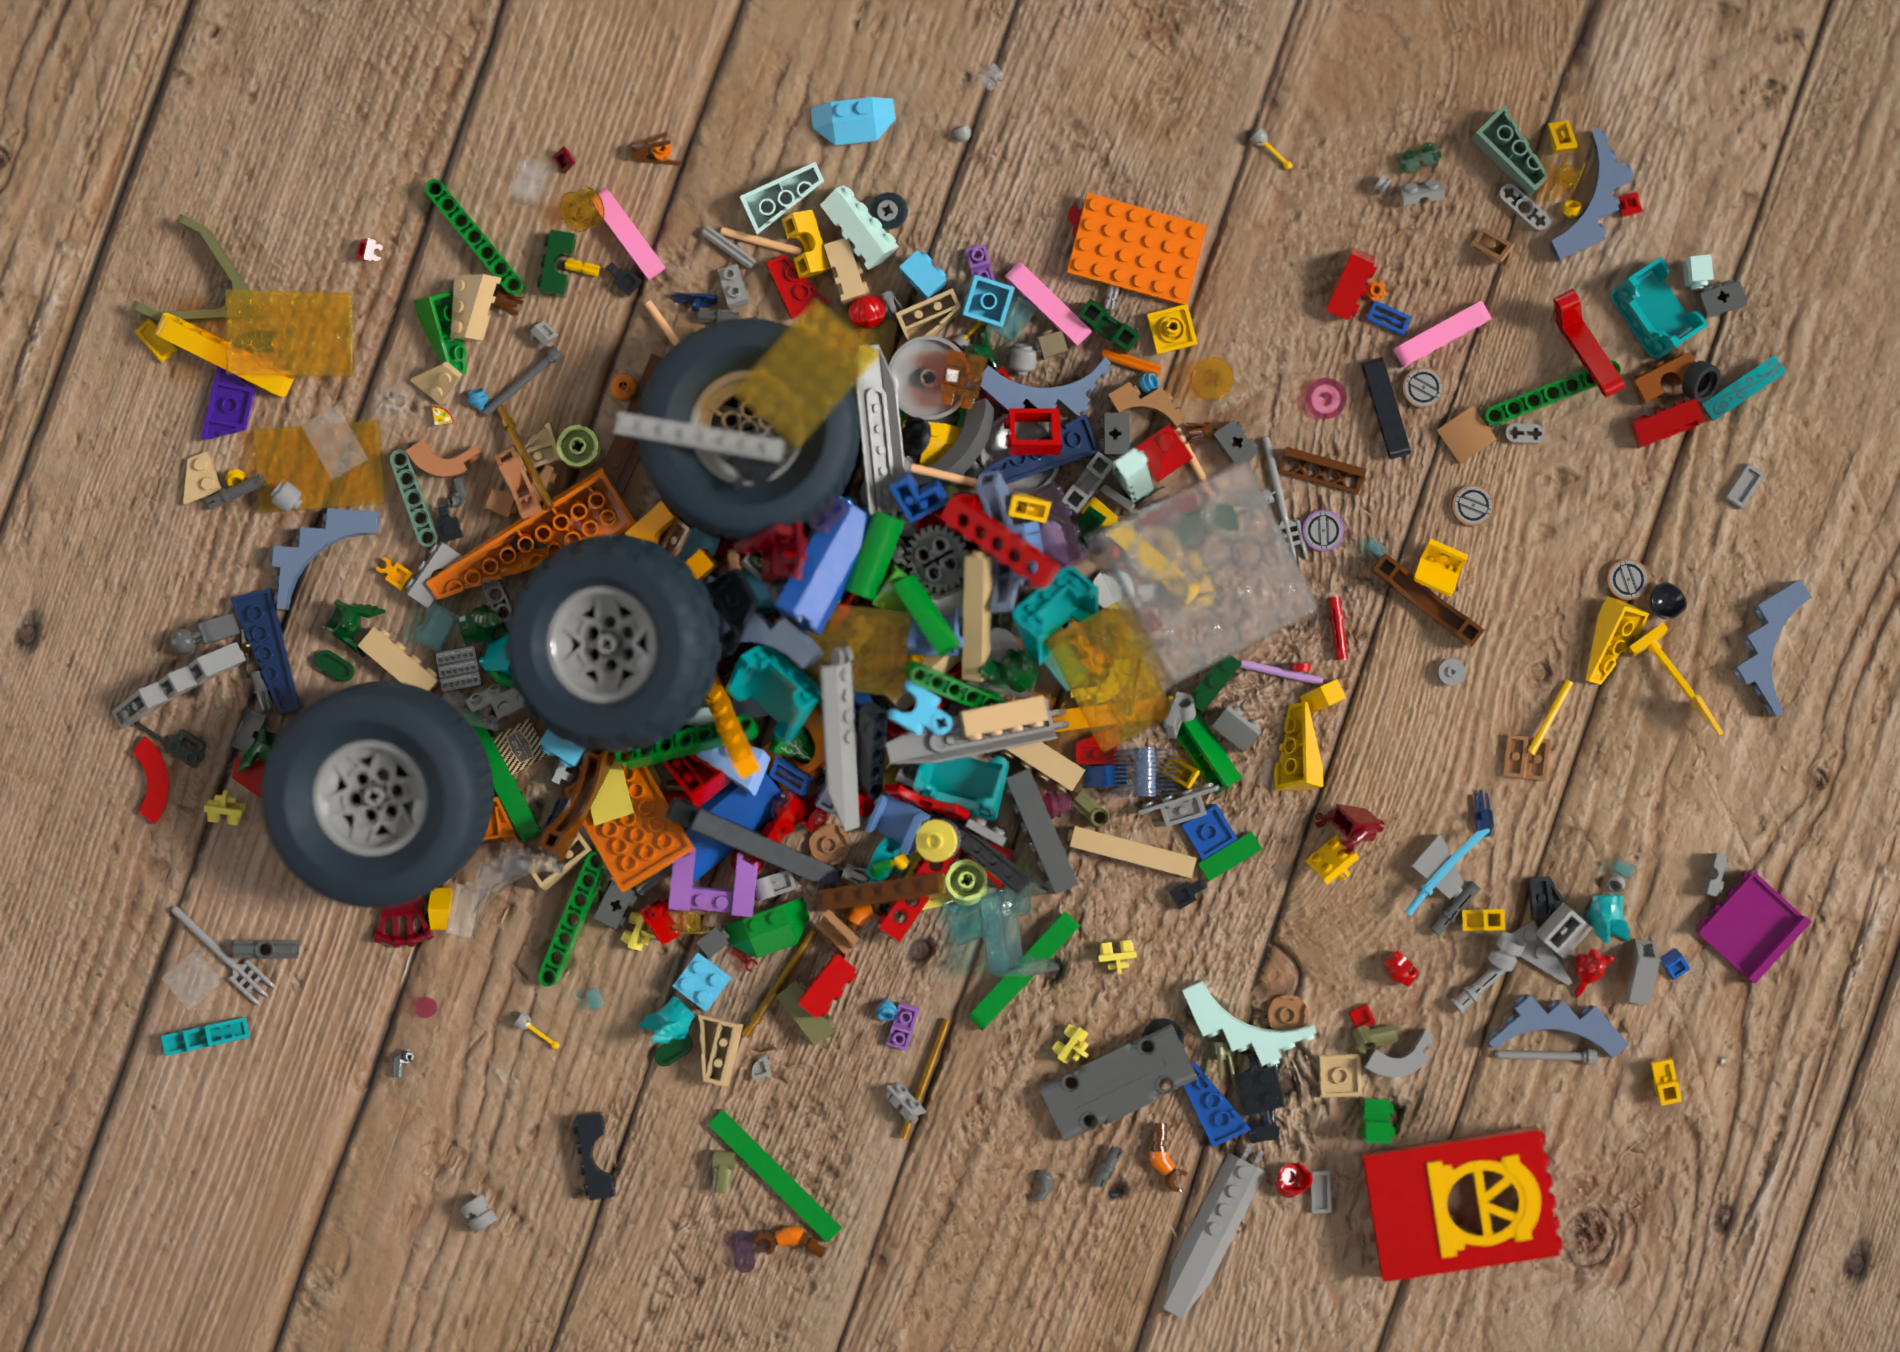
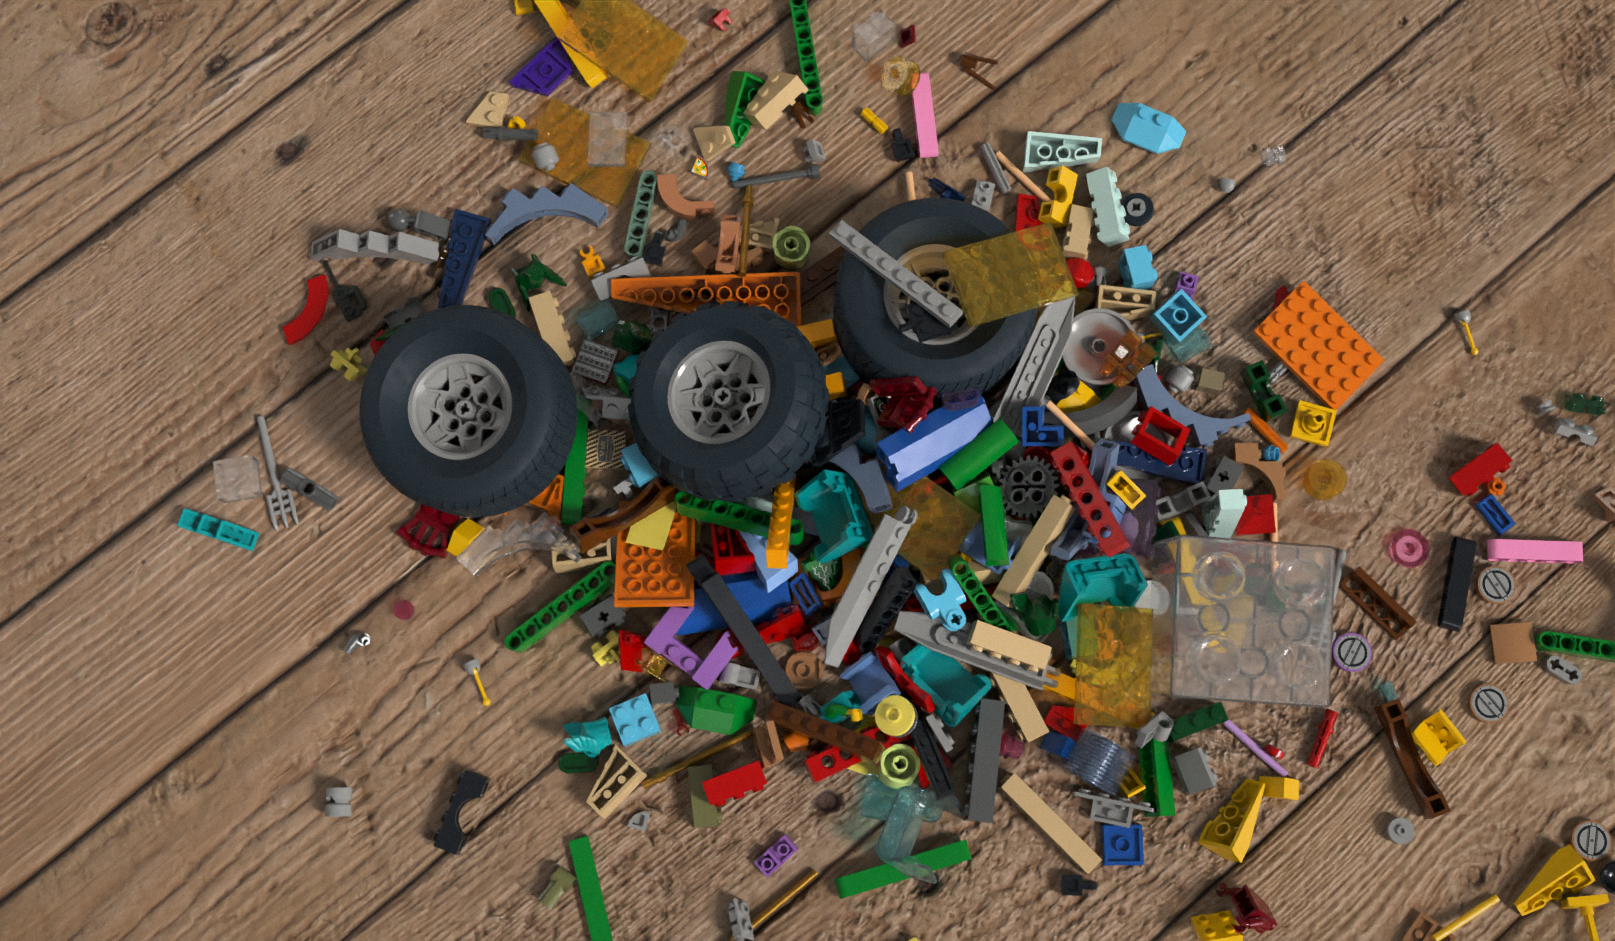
camera: 25 degrees right, 10 degrees down
dark grey axle [249,670,273,713] -> none
dark green arch [537,229,577,298] -> none
clear light blue hinge [585,988,605,1010] -> none
orange head [610,373,639,402] -> none
light grey axle [635,863,673,895] -> none
orange plate [651,141,671,161] -> none
dark azure plate [876,999,897,1021] -> none
bright pink beam [1004,262,1092,347] -> none
olive piece [1071,790,1109,828] -> none
light yellow hips [1098,940,1137,975] -> none
reddish brown piece [1186,422,1218,444] -> none
green tile [1198,831,1262,882] -> none
dark grey brick [1213,419,1258,470] -> none

